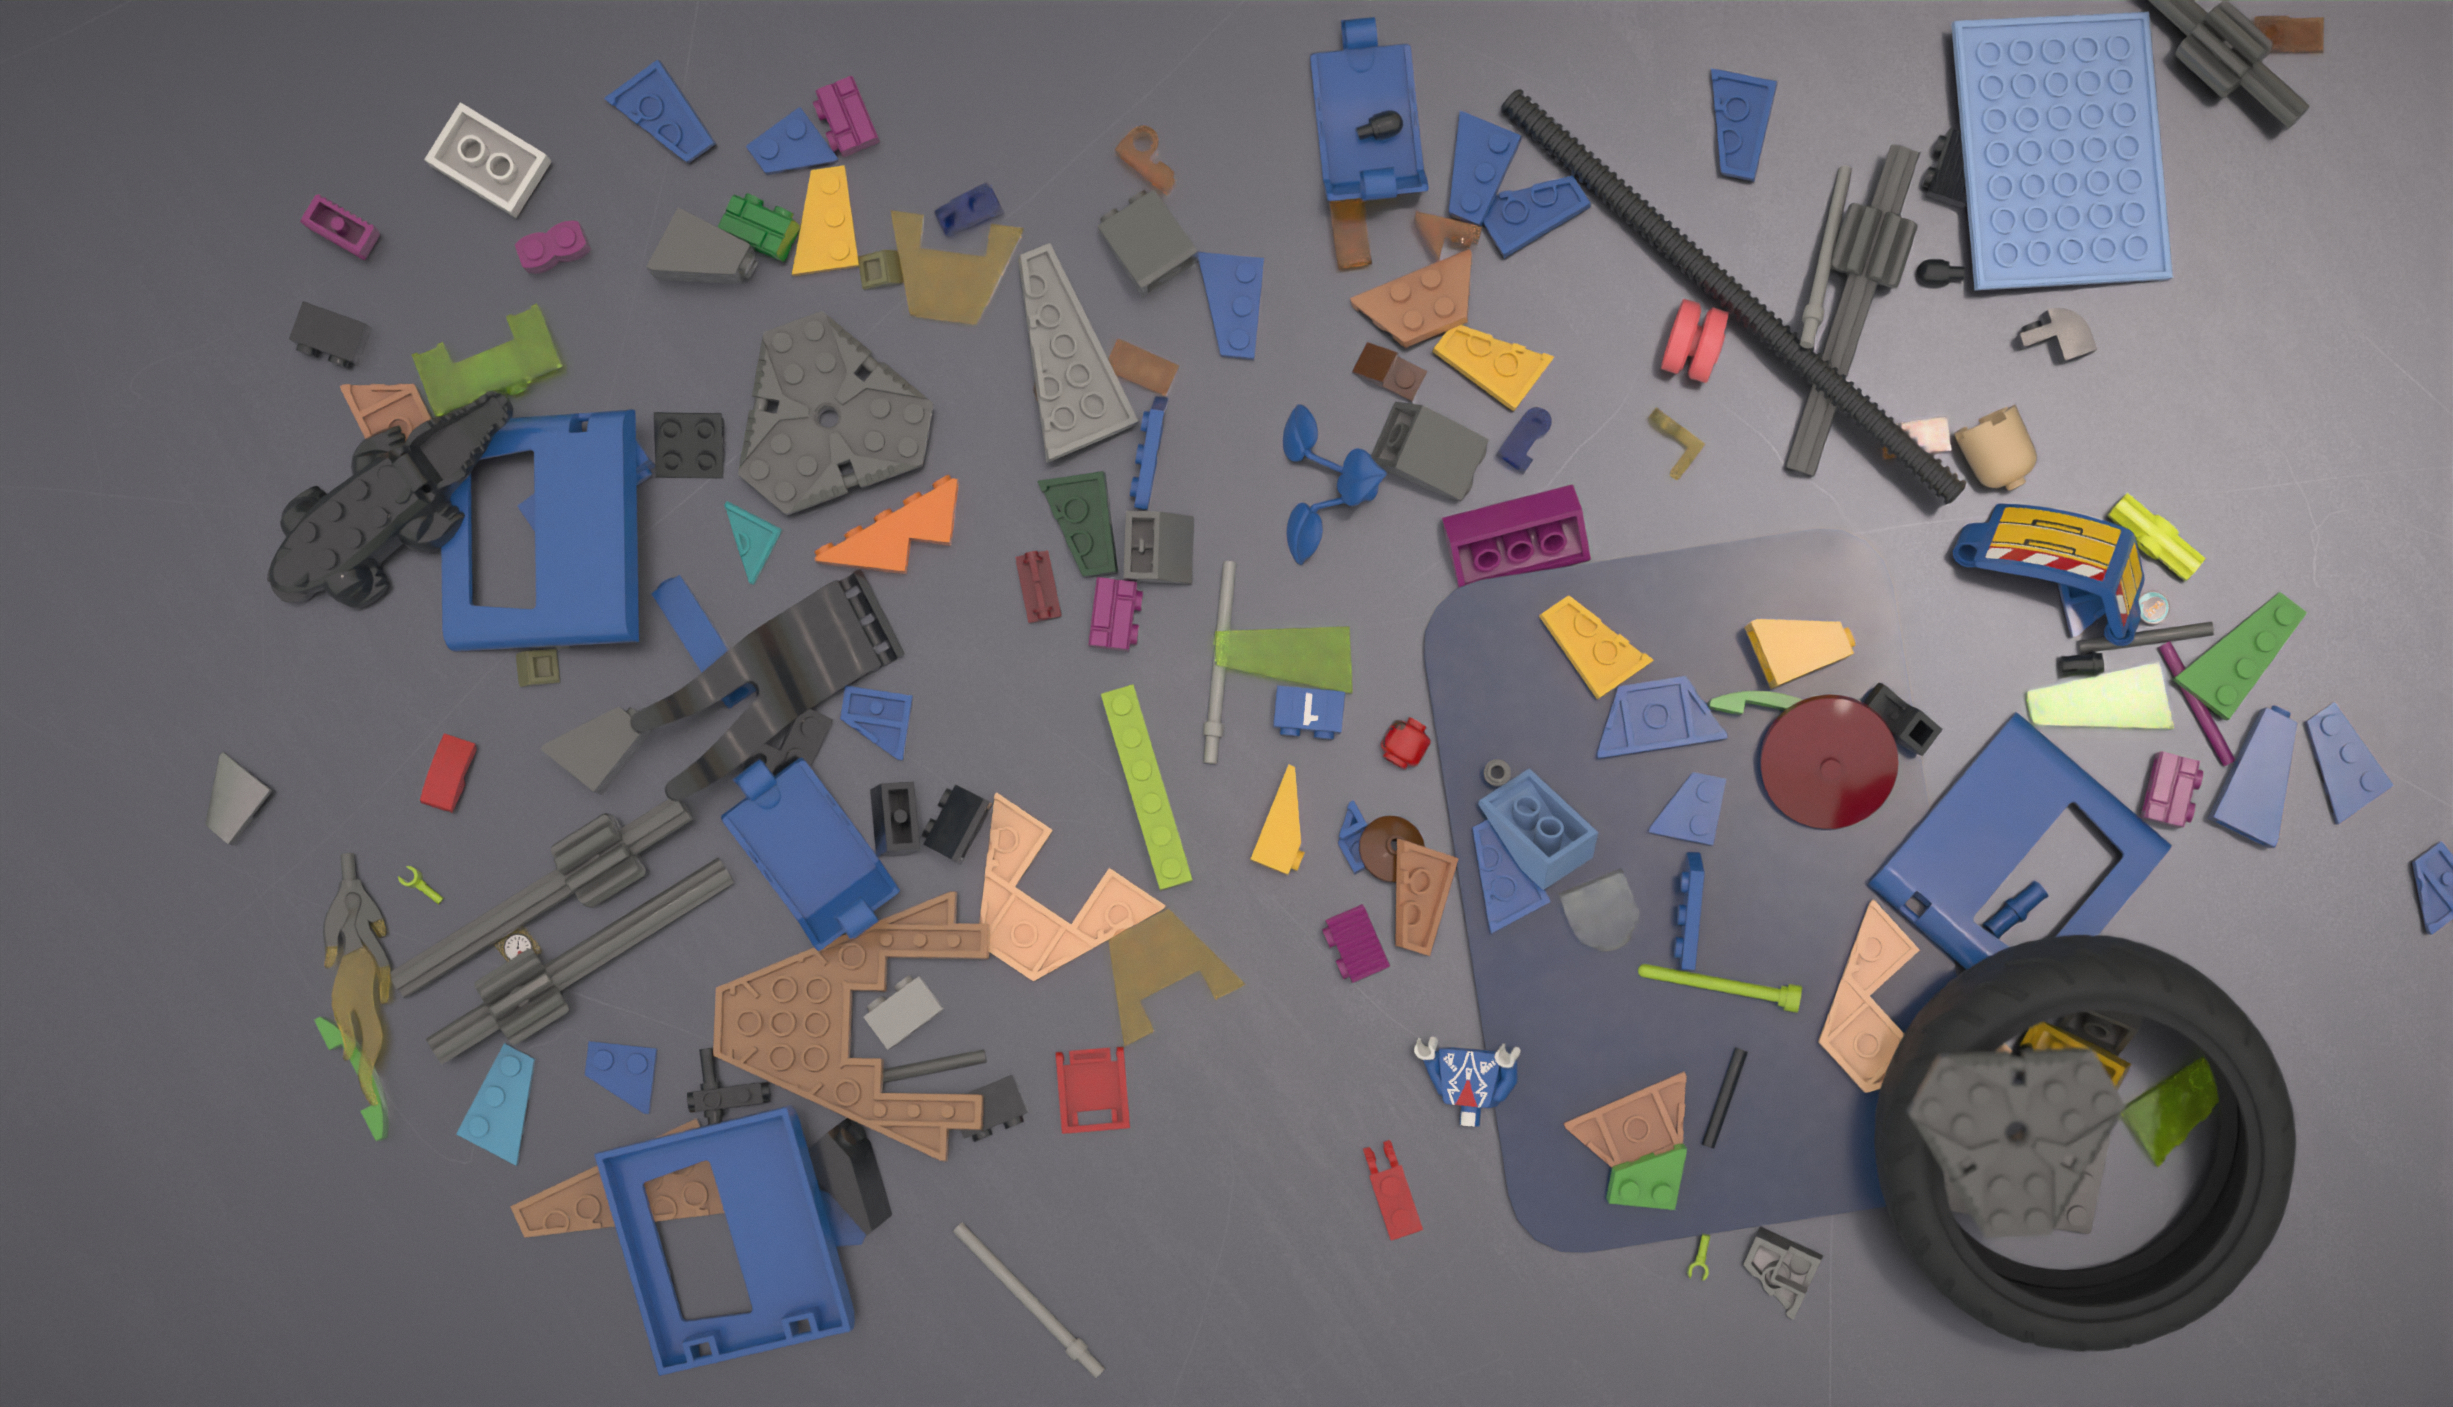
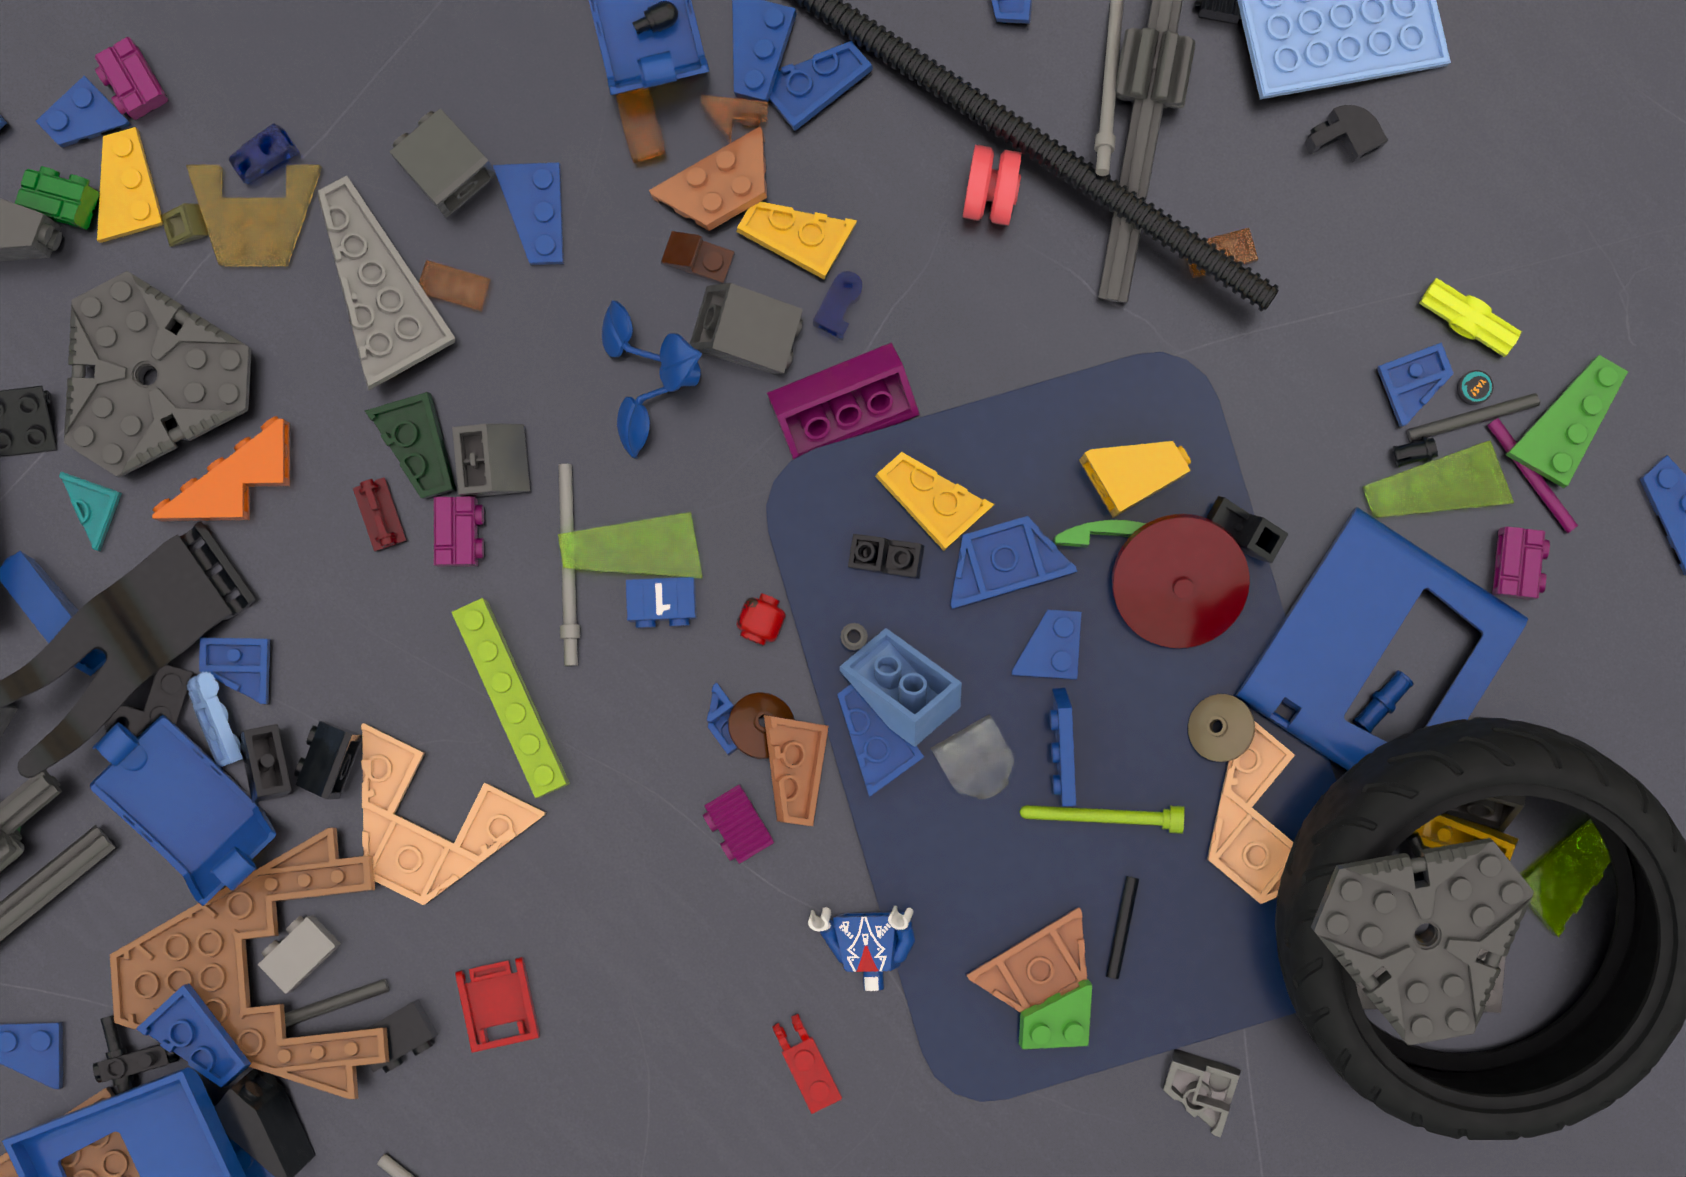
camera: 10 degrees left, 0 degrees up
clear yellow wing [1108,909,1246,1047] -> none
clear orange plate [1115,125,1176,196] -> none
blue wing [1130,396,1169,510] -> none
yellow slope [1250,764,1305,875] -> none
clear yellow piece [1649,407,1706,480] -> none
lime hand [1687,1234,1711,1281] -> none
black cylinder [1917,259,1964,286] -> none
panel [1953,503,2145,646] -> none
tan cylinder [1954,405,2037,491] -> none
slope [2207,705,2297,849] -> none
none -> blue wing [136,984,251,1088]
none -> light blue hinge [186,671,243,767]
none -> black slope [848,534,924,579]
none -> dark tan dish [1188,694,1255,762]

